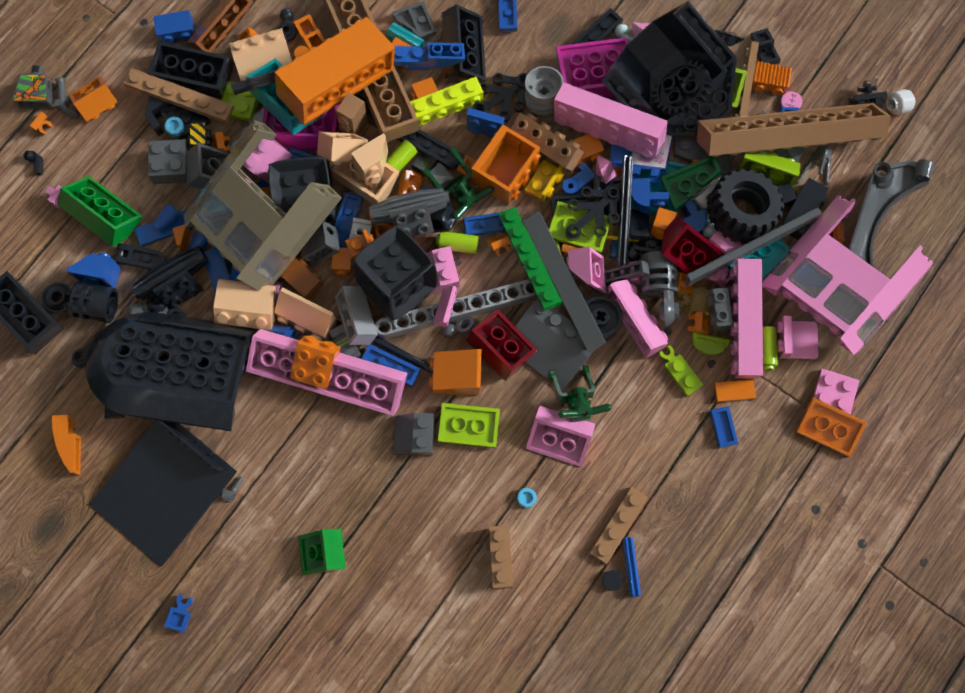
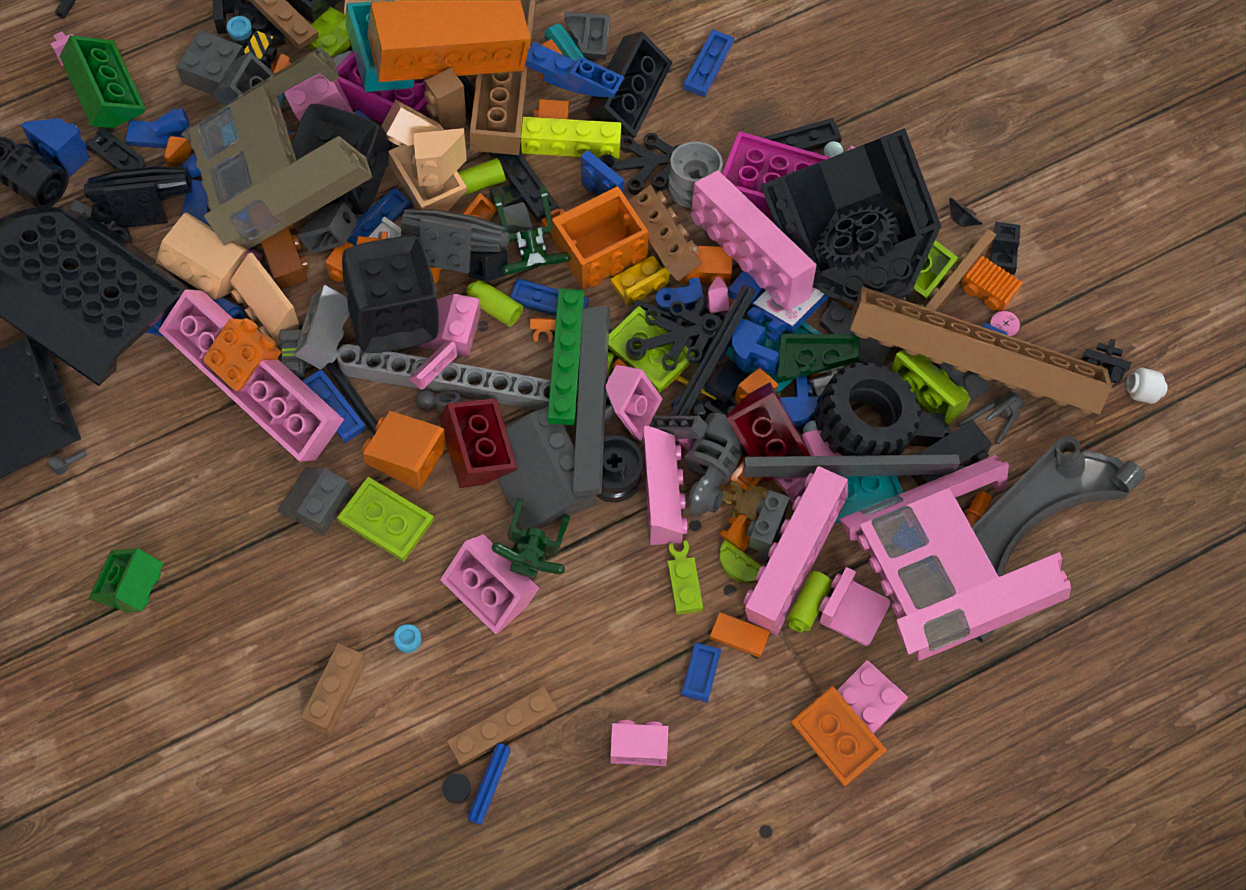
camera: 25 degrees right, 10 degrees down
black axle [231,70,277,95] -> none
none -> bright pink brick [610,720,668,766]

